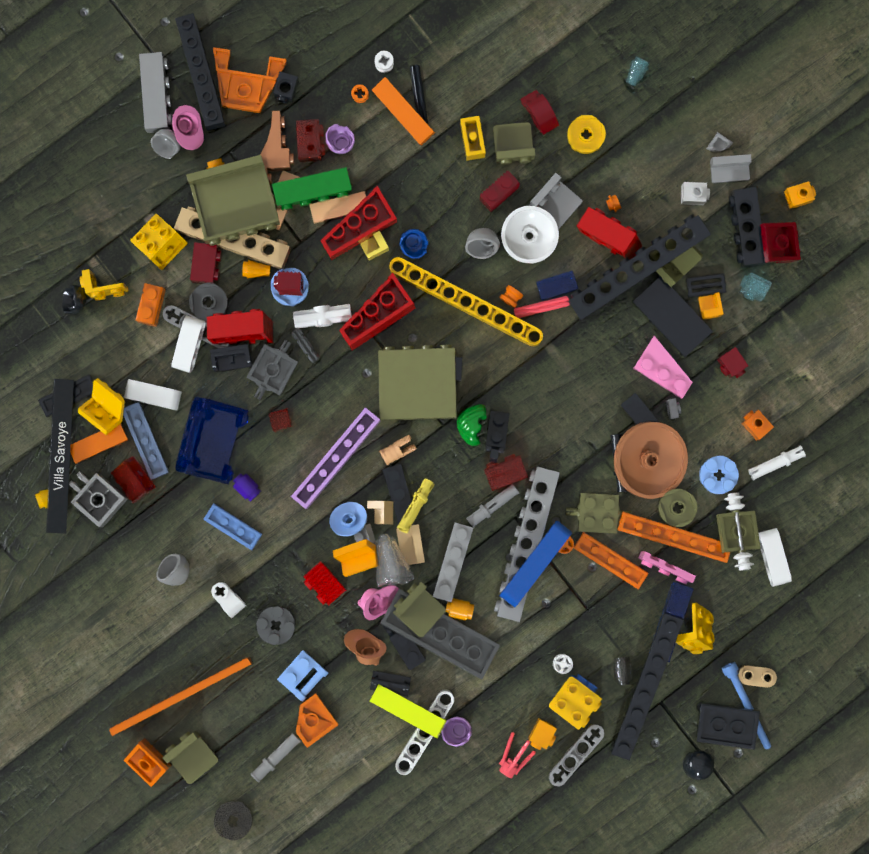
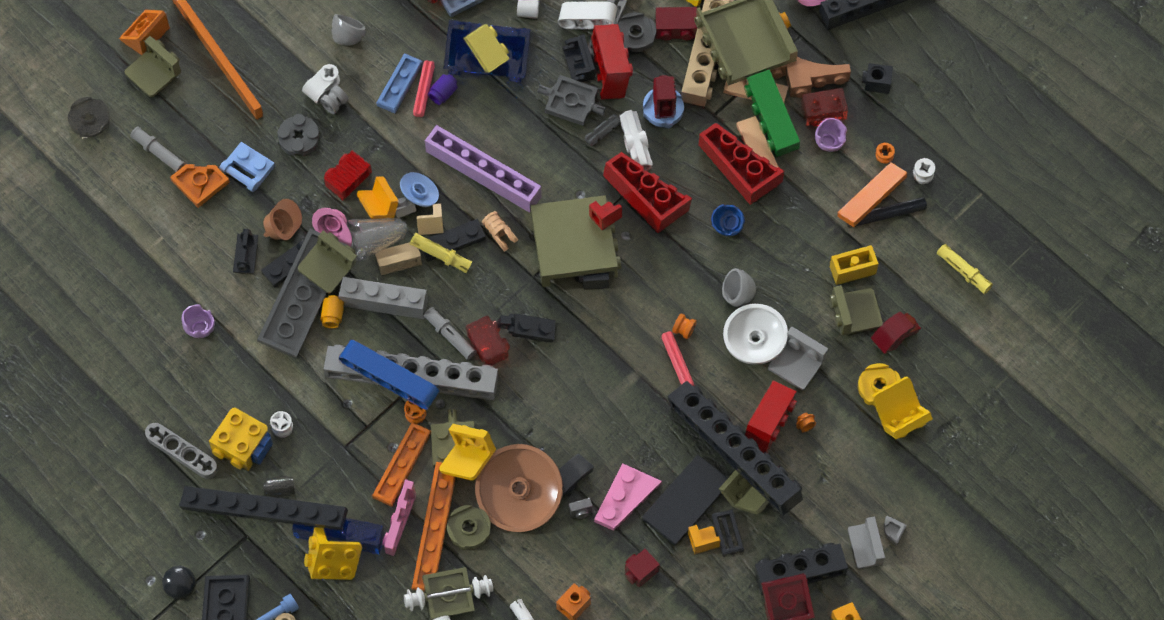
camera: 85 degrees right, 20 degrees down
orange wing [213,47,287,113] -> none
light orange cone [242,260,270,279] -> none
clear red slope [269,408,292,432] -> none
light yellow panel [361,231,389,261] -> none
neon yellow tile [370,684,446,738] -> none
yellow beam [390,257,543,347] -> none
white beam [396,690,454,775] -> none
green piece [457,404,487,446] -> none
dark red brick [480,171,520,212] -> none
coral plant [499,732,536,779] -> none
light orange brick [528,718,557,750] -> none
clear blue plate [536,271,578,301] -> none
clear light blue cone [626,57,649,87] -> none
white brick [681,182,710,205] -> none
light blue plate [699,456,739,494] -> none
clear light blue brick [740,272,772,302] -> none
none -> light grey wheel [320,85,349,114]
none -> coral axle [413,60,435,117]
none -> yellow bracket [439,424,496,480]
none -> light yellow brick [463,24,509,73]
none -> red panel [589,201,622,230]
none -> yellow bracket [872,377,933,439]
none -> light yellow pin [937,244,993,294]

